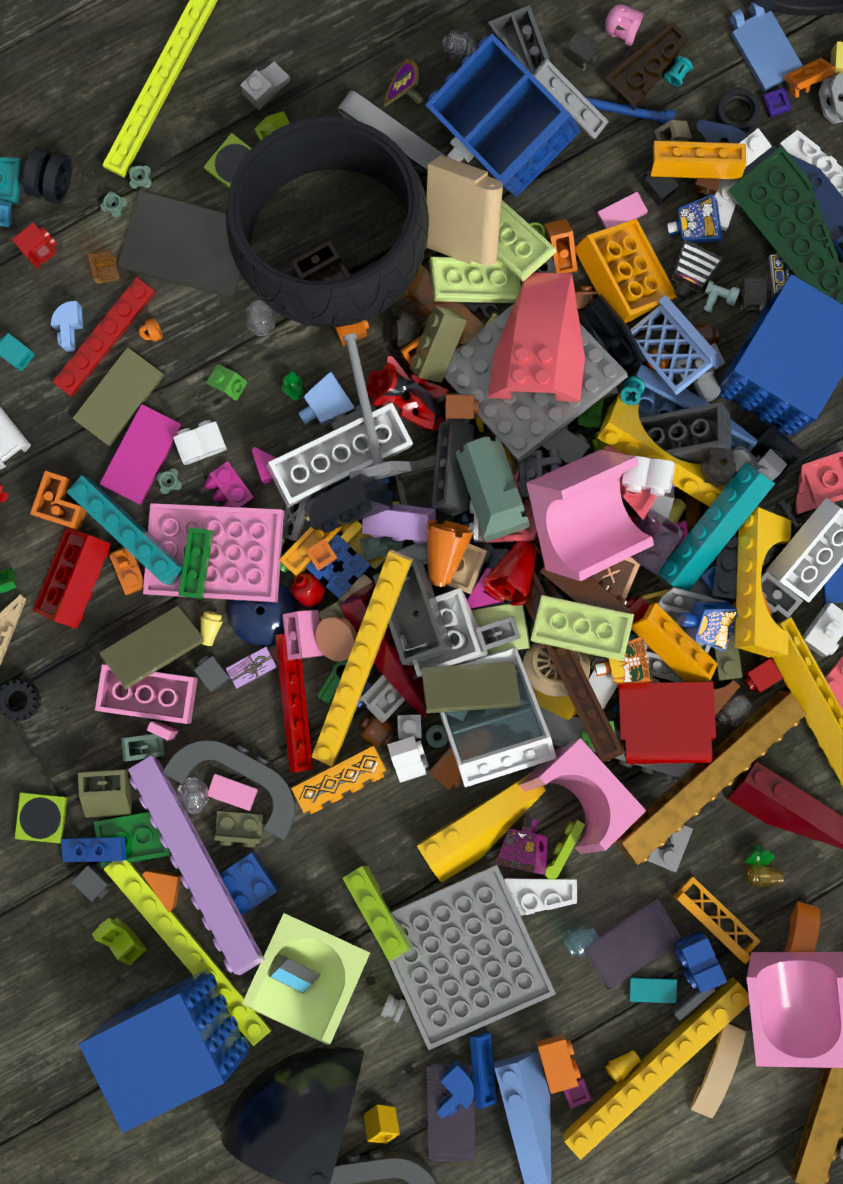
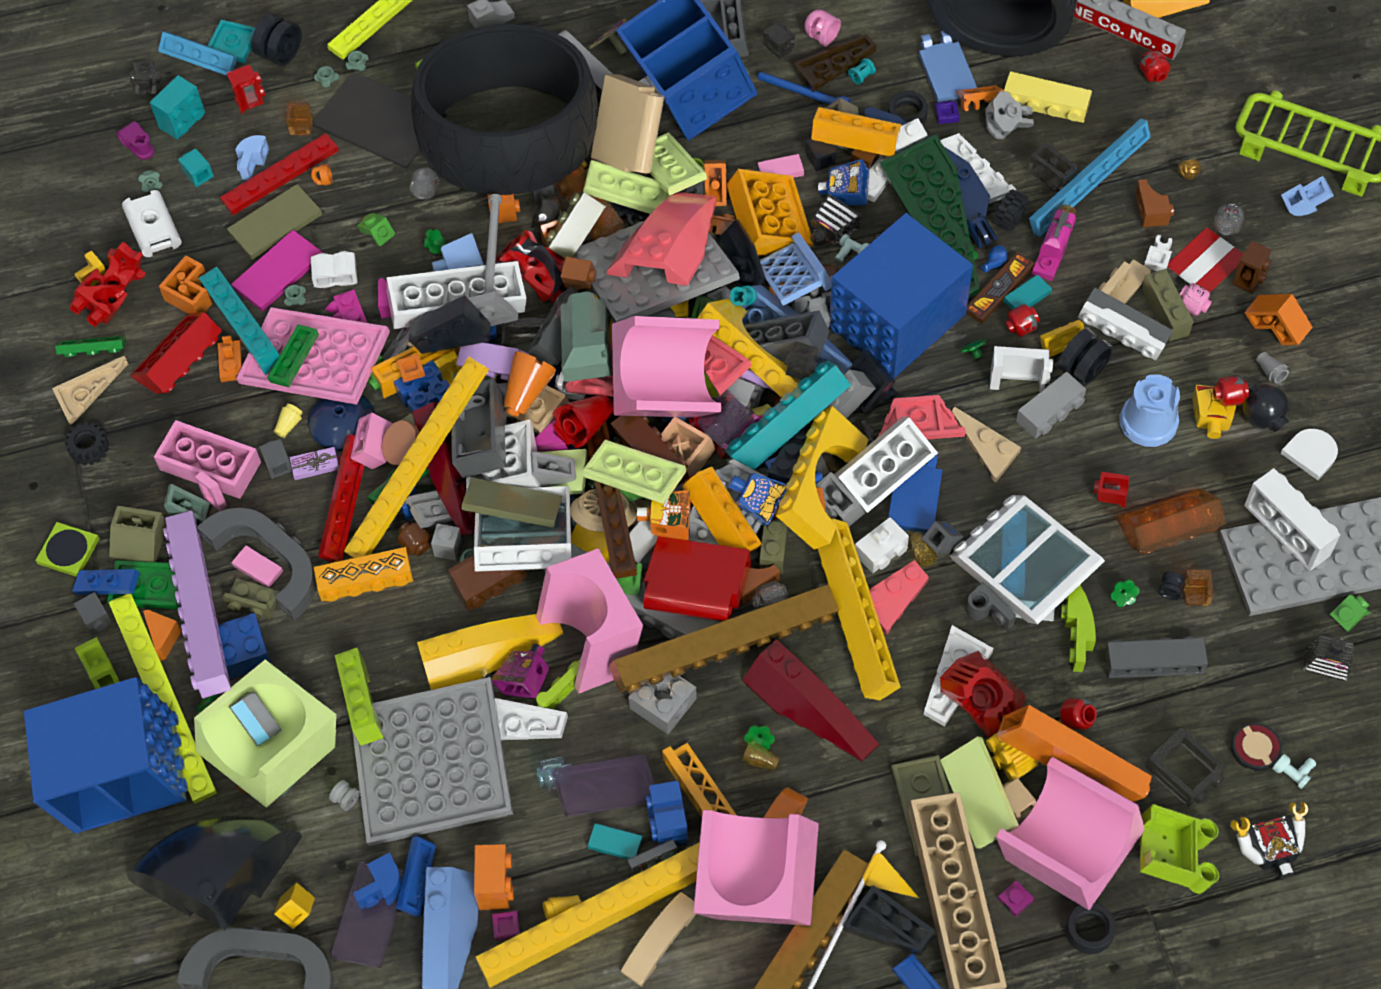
camera: 15 degrees right, 25 degrees down
olive tile [99,606,204,690] -> none
clear head [177,777,209,814] -> none
red head [291,573,325,607] -> none
white brick [387,736,429,783] -> none
light grey tile [532,59,609,139] -> none
white brick [622,456,676,496] -> none
red brick [743,658,783,693] -> none

